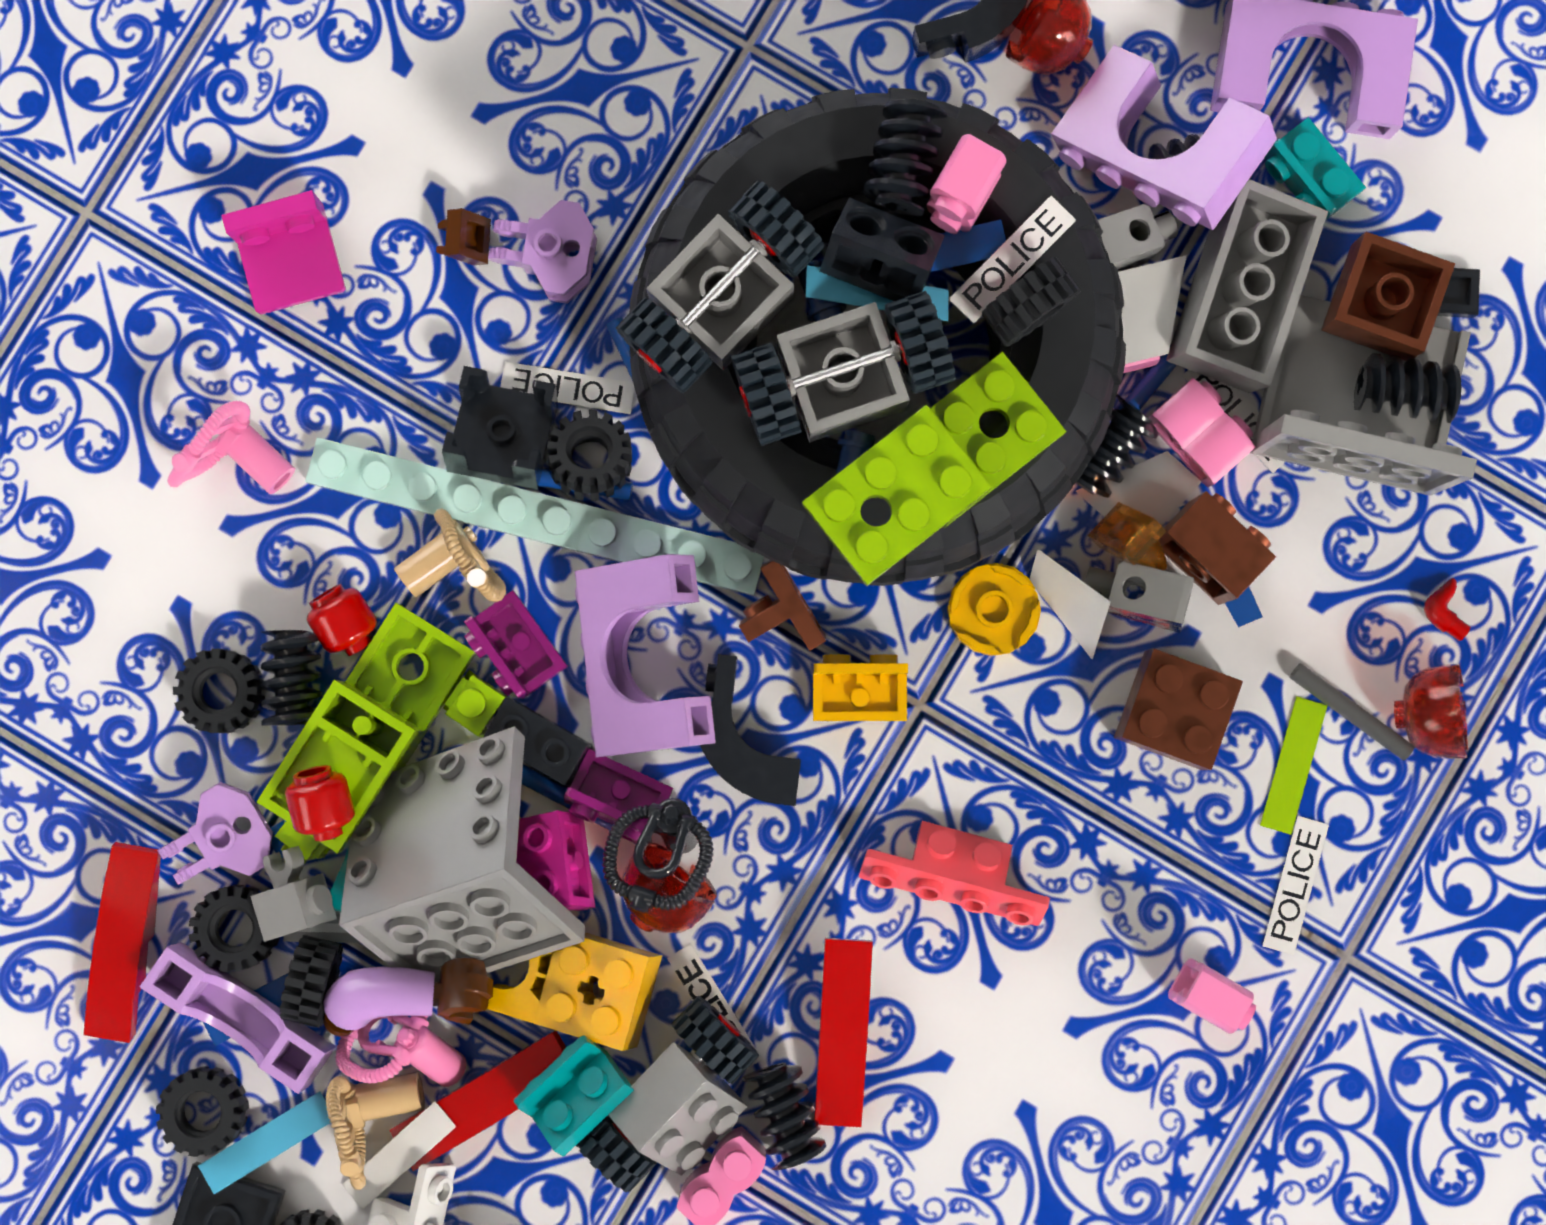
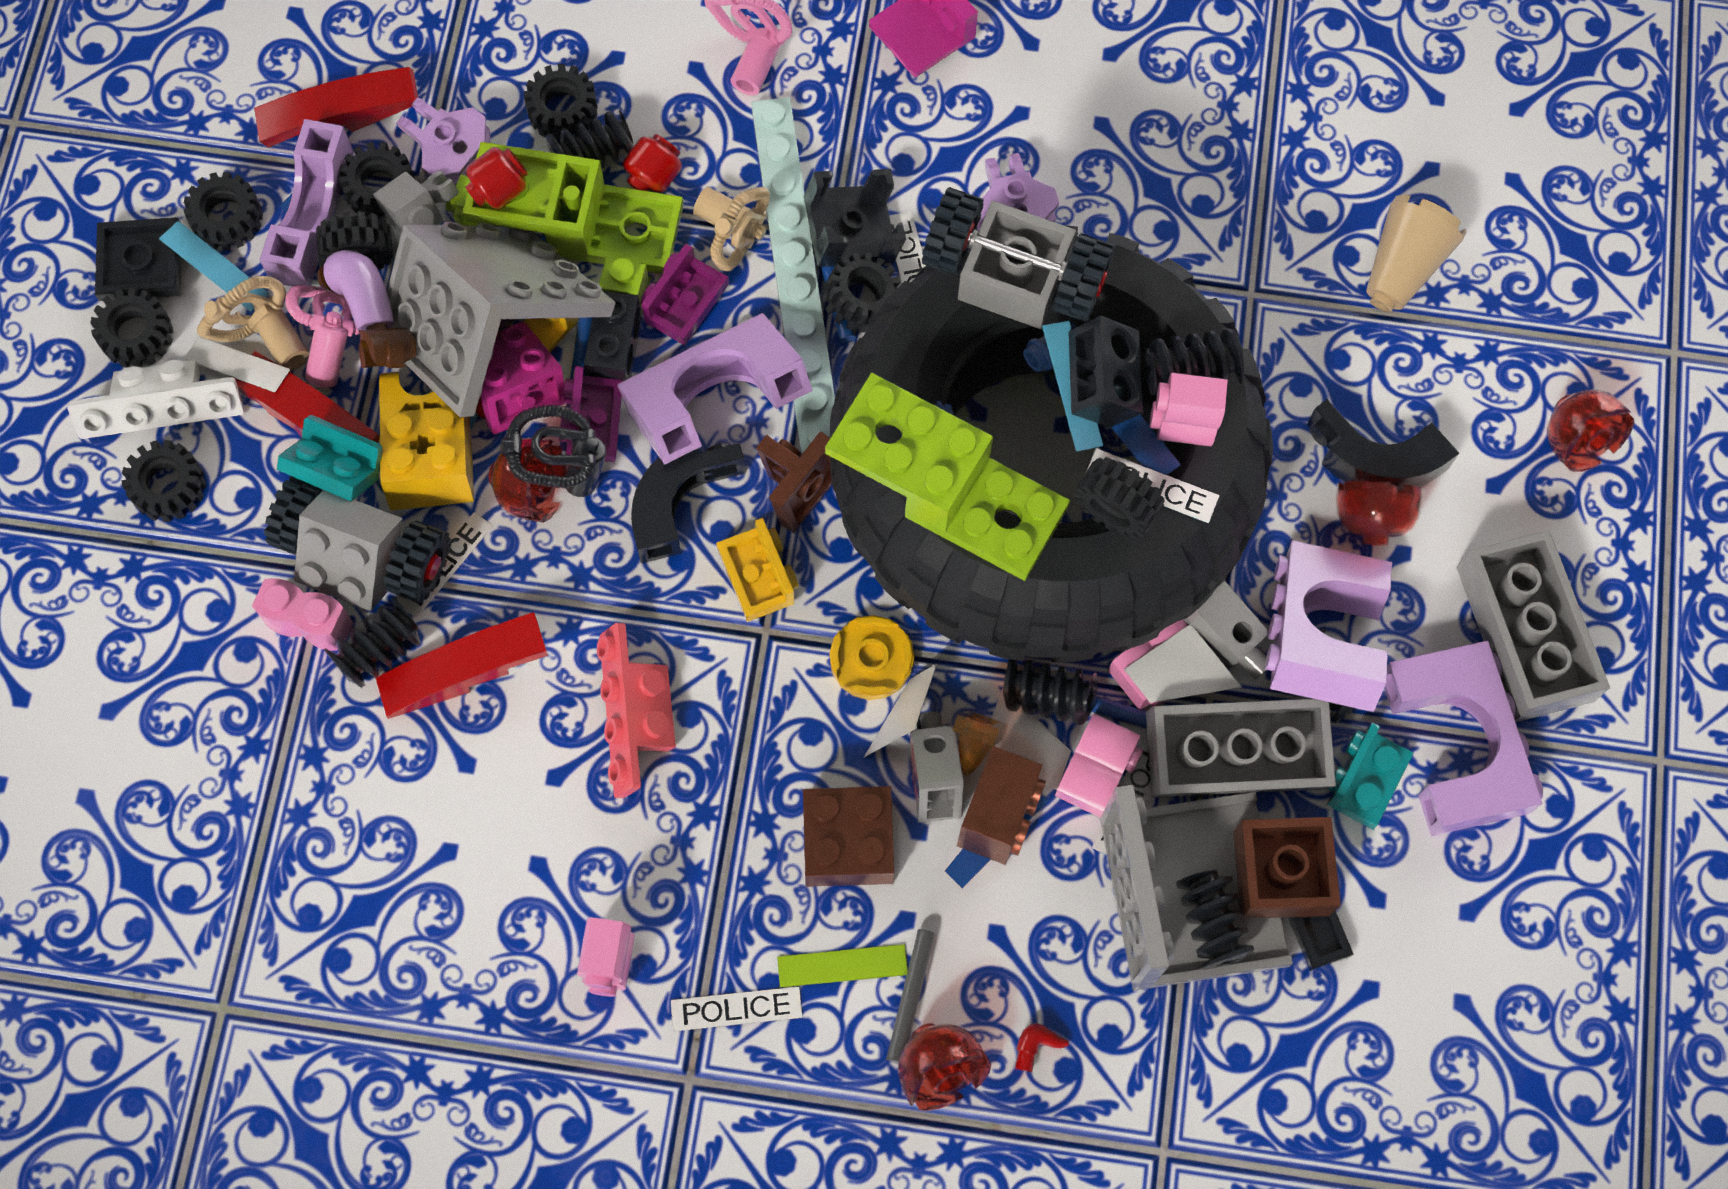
camera: 65 degrees right, 15 degrees down
reddish brown tile [436,208,491,266] -> none
brick [731,291,955,446] -> none

